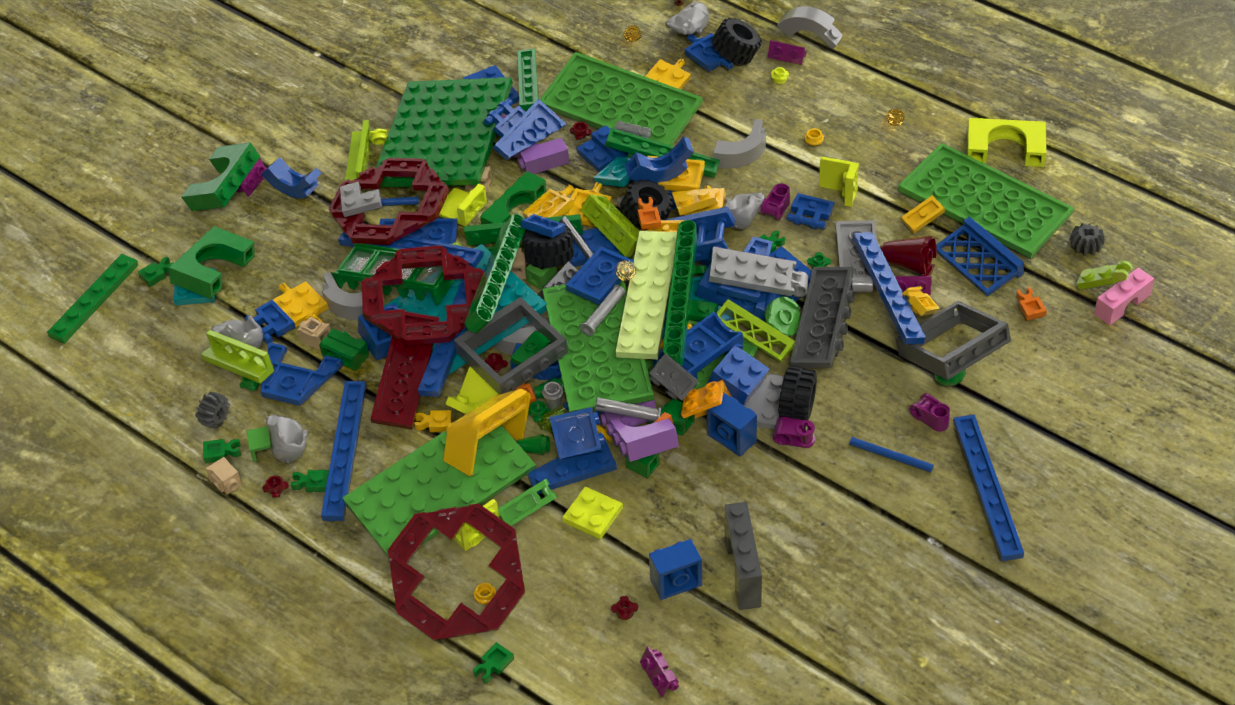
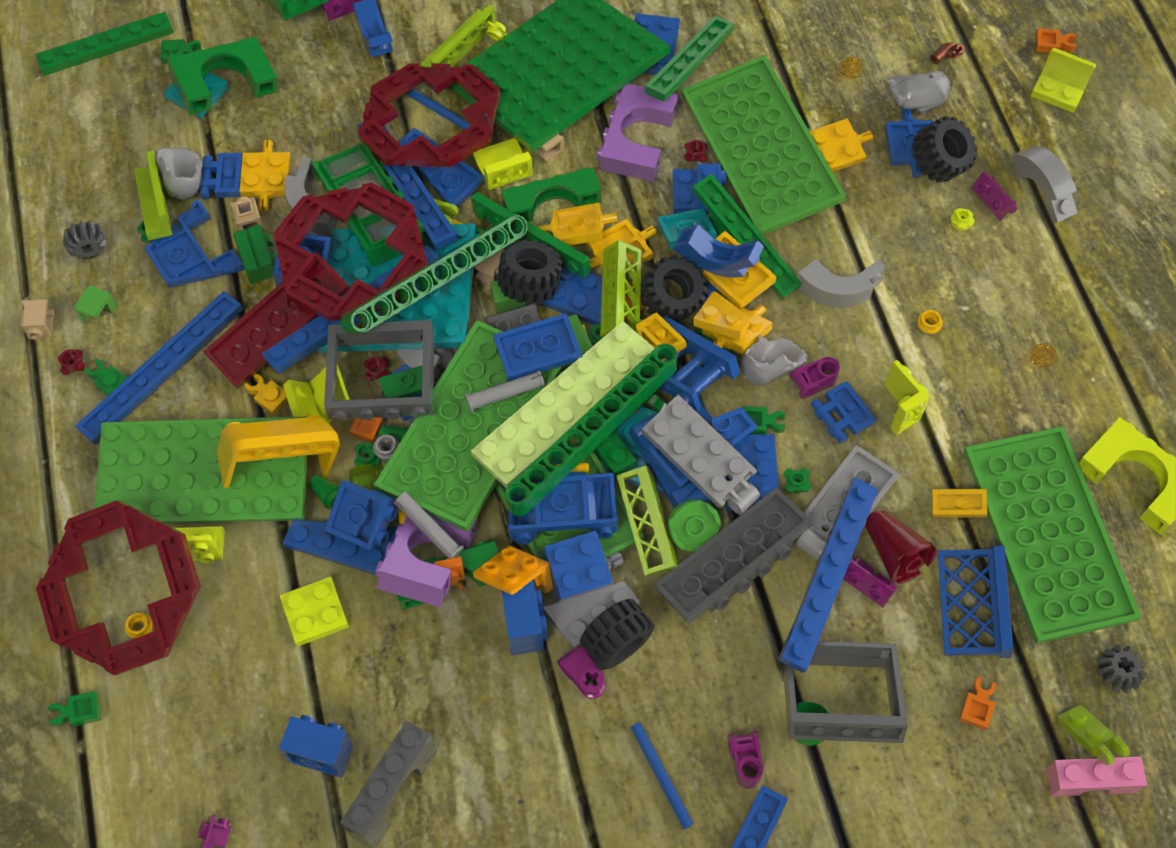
camera: 35 degrees right, 15 degrees up
green plate [203,439,241,463] -> none
light grey piece [266,414,308,464] -> none
light grey plate [340,182,382,217] -> none
blue plate [484,98,525,138] -> none
wing [493,99,566,160] -> none
bright green plate [498,478,557,526] -> none
blue plate [521,214,565,238] -> none
flat silver bar [560,216,593,259] -> none
dark red plate [611,596,638,620] -> none
light grey axle [615,121,651,139] -> none
clear yellow plate [616,260,636,280] -> none
orange plate [638,197,661,230] -> none
dark grey bracket [648,353,698,400] -> none
yellow plate [902,286,940,316] -> none

